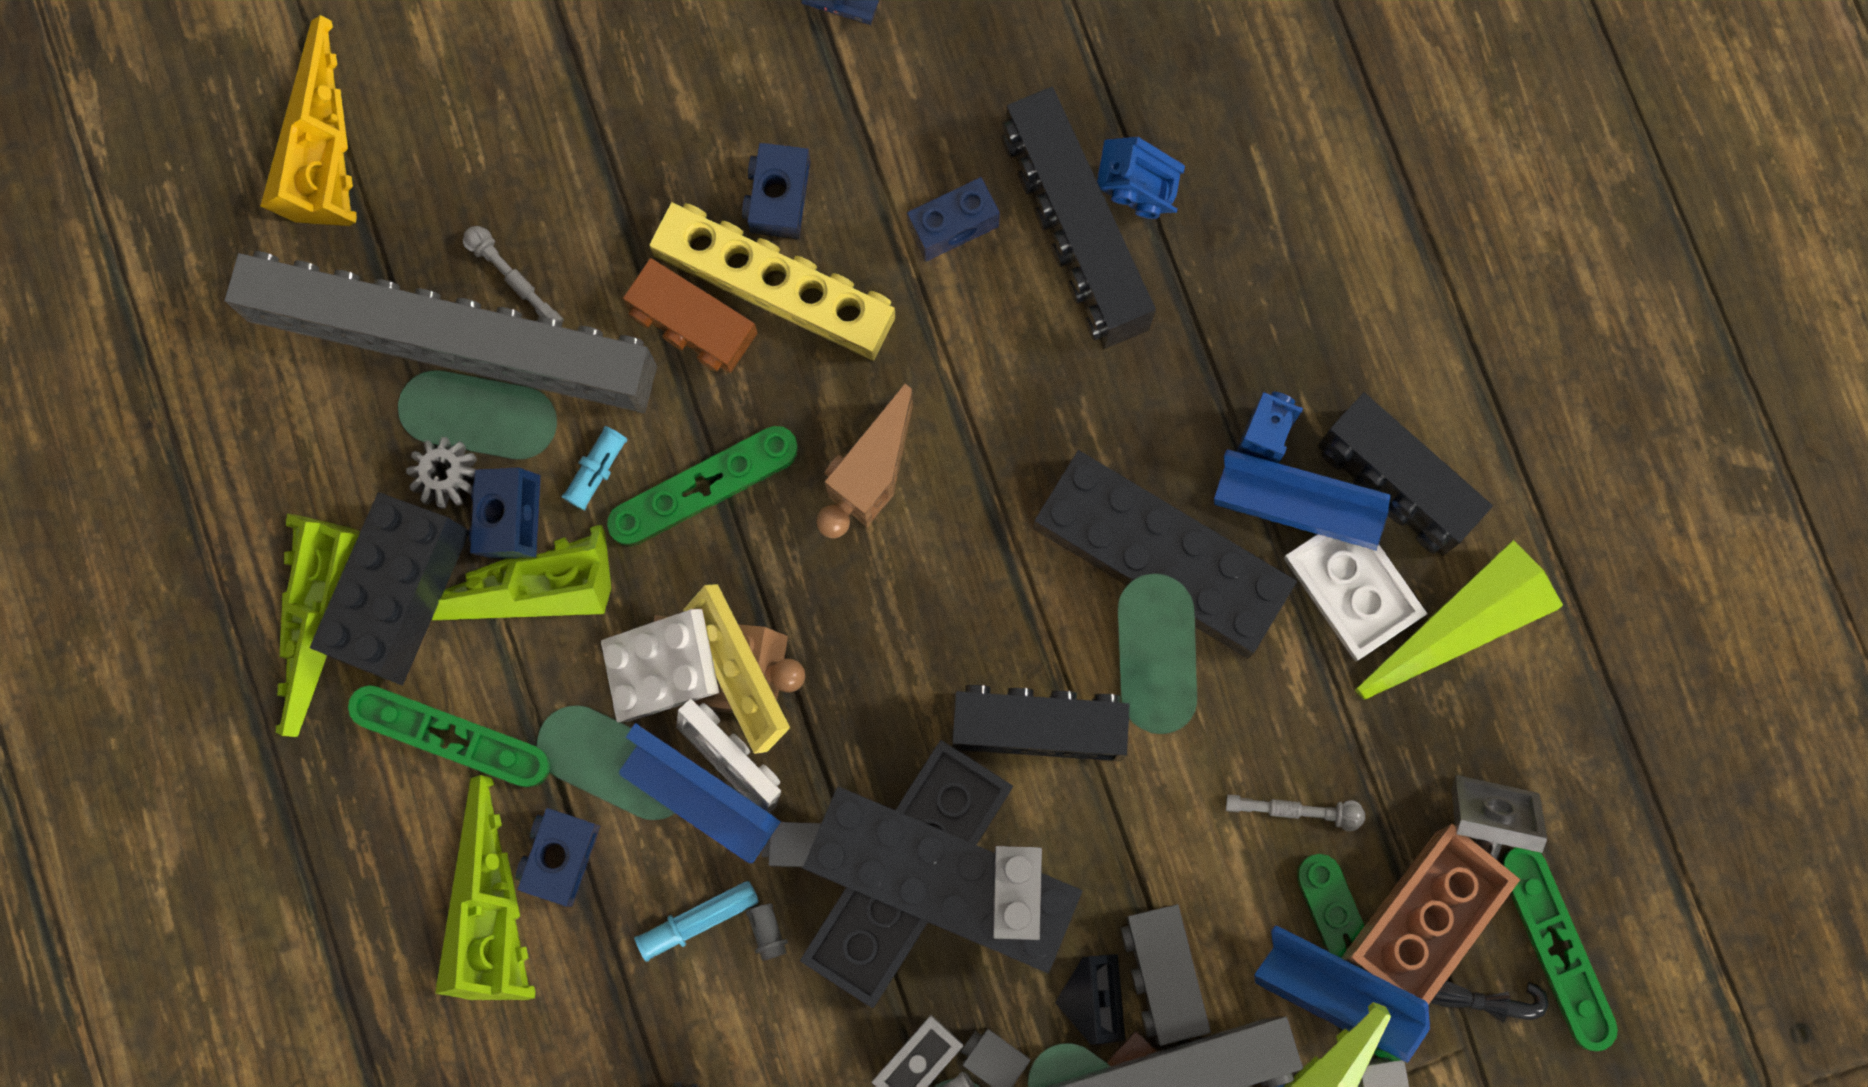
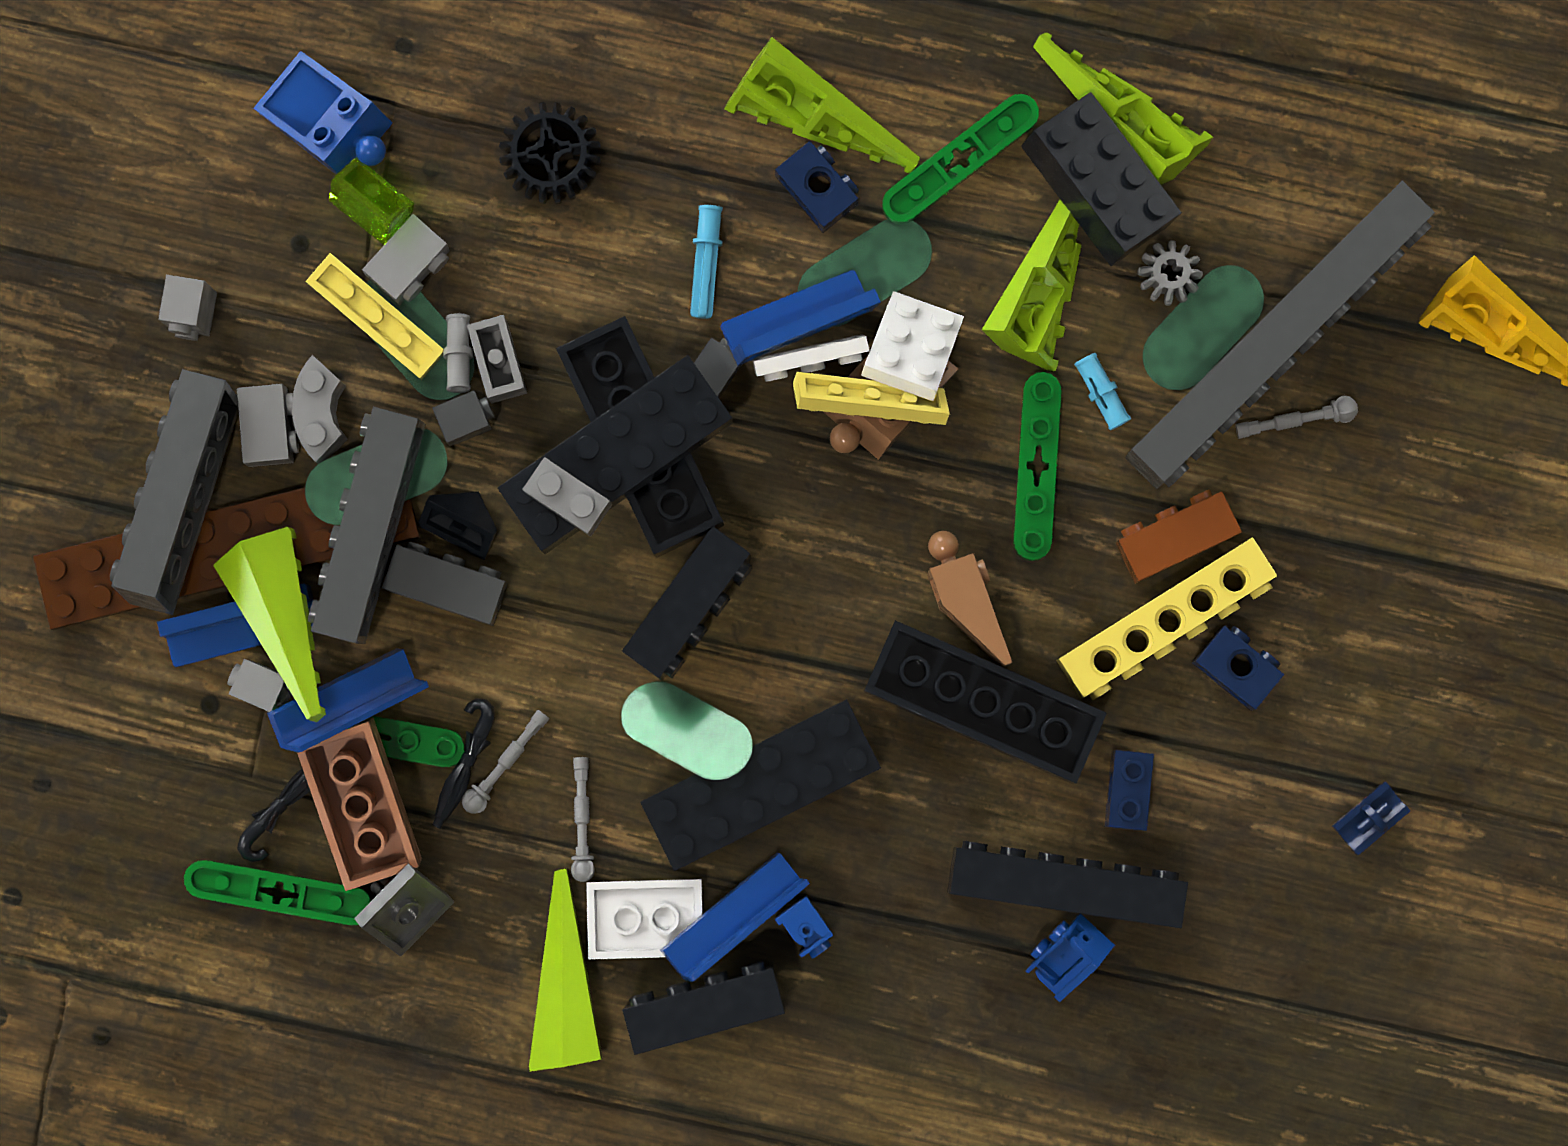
camera: 125 degrees right, 5 degrees up
dark blue brick [469,467,541,559] -> none
dark grey pin [746,903,788,961] -> none
none -> black piece [432,698,495,829]
none -> light grey piece [571,757,595,882]
none -> black brick [864,620,1107,784]

